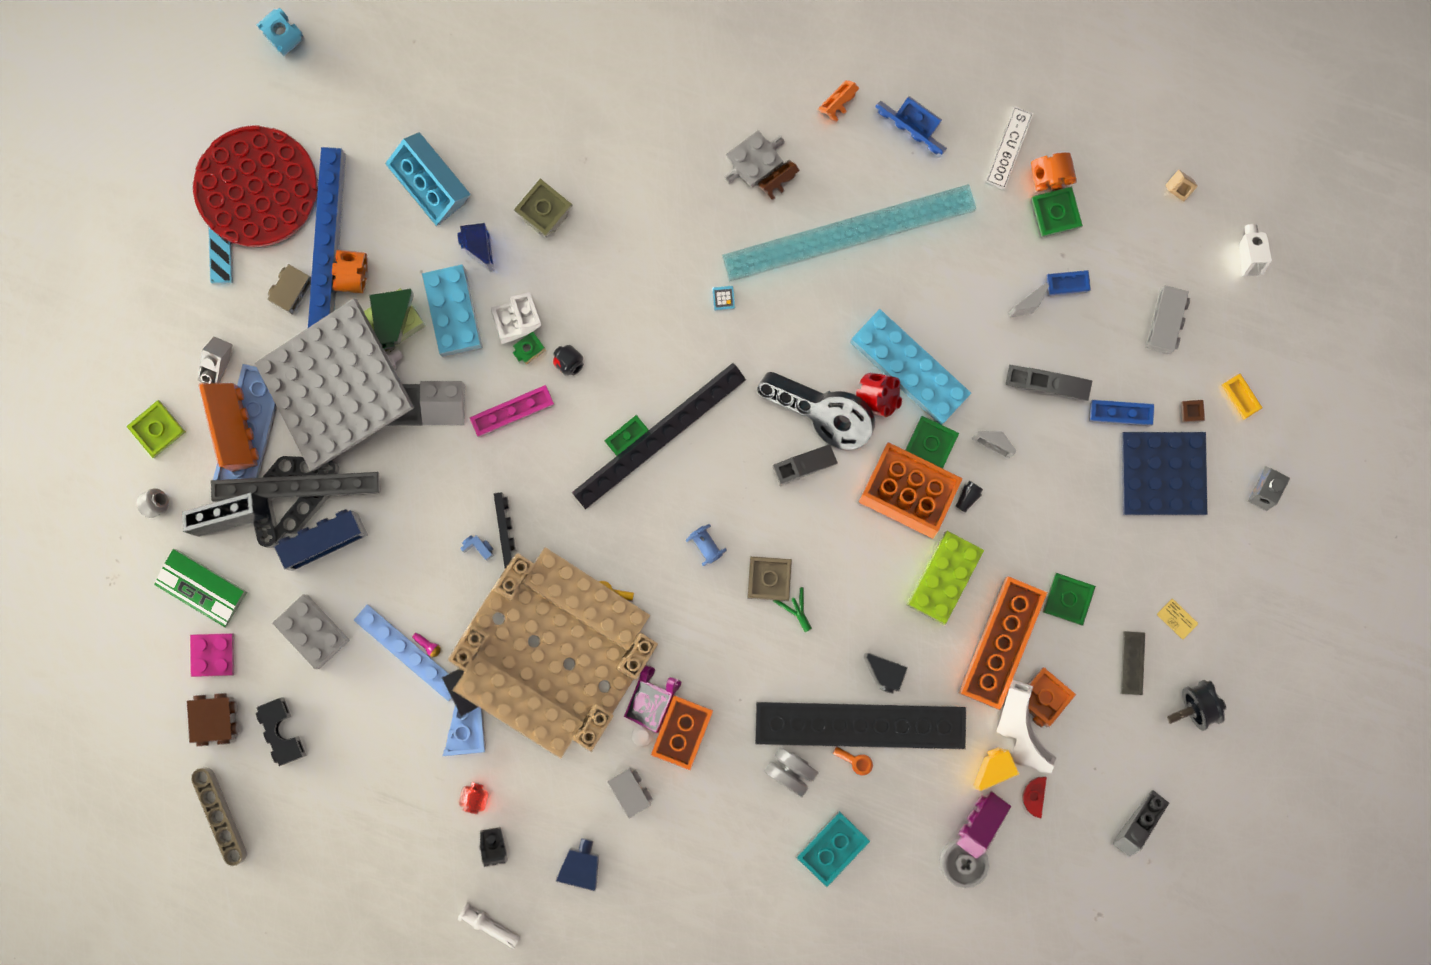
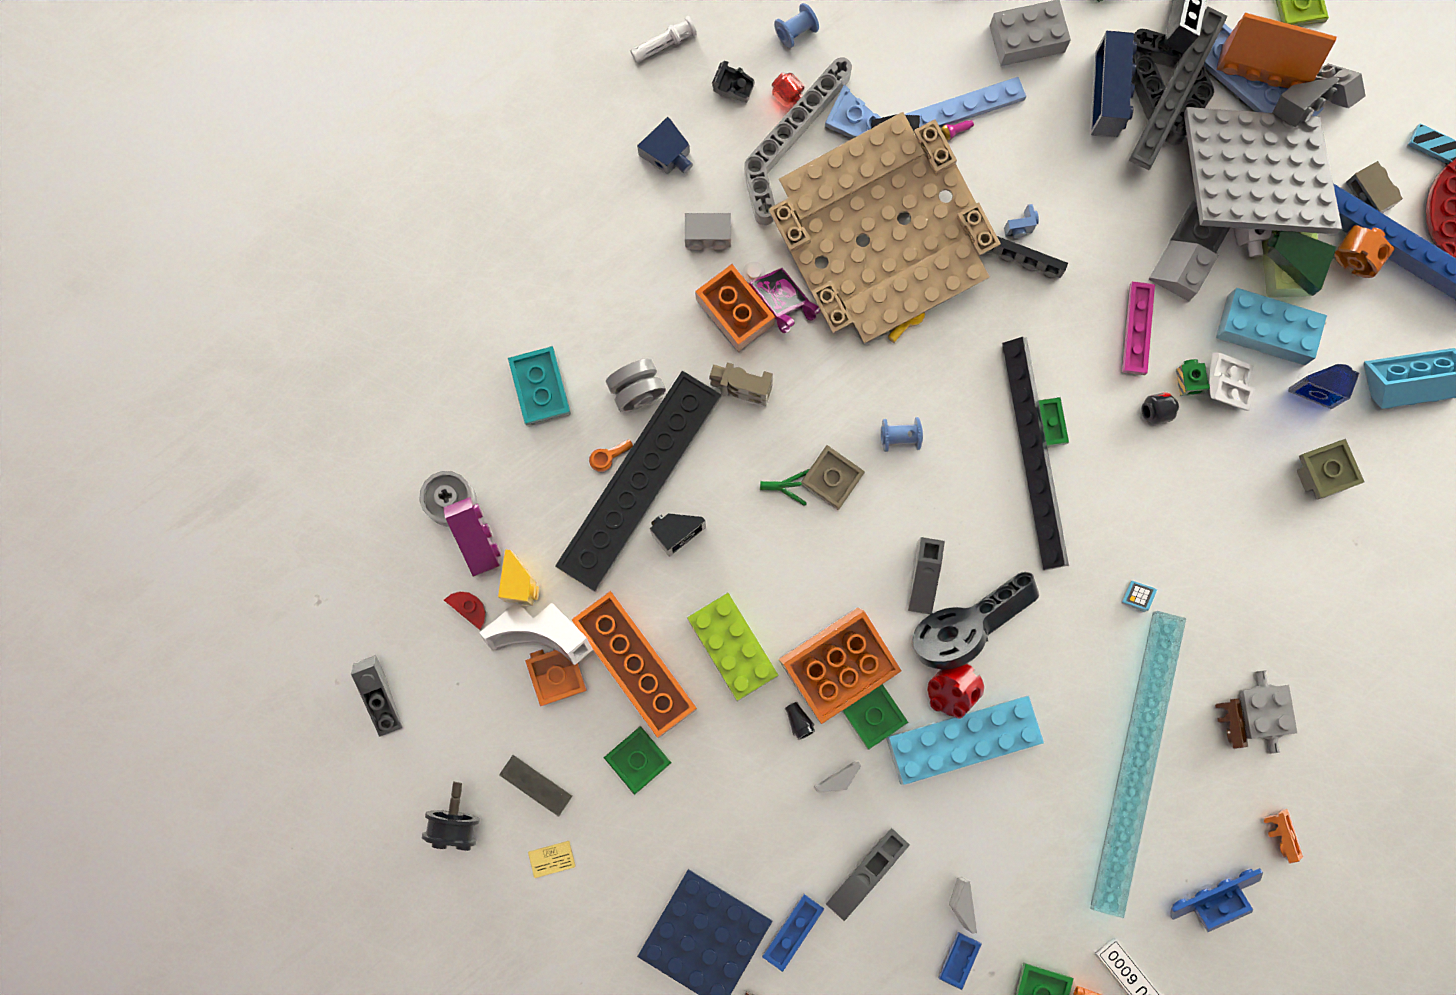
camera: 120 degrees right, 5 degrees down
none -> dark tan hips [709,362,773,406]
none -> light grey beam [744,57,852,225]
none -> medium blue hose [774,3,819,48]
none -> dark grey slope [1272,77,1339,127]

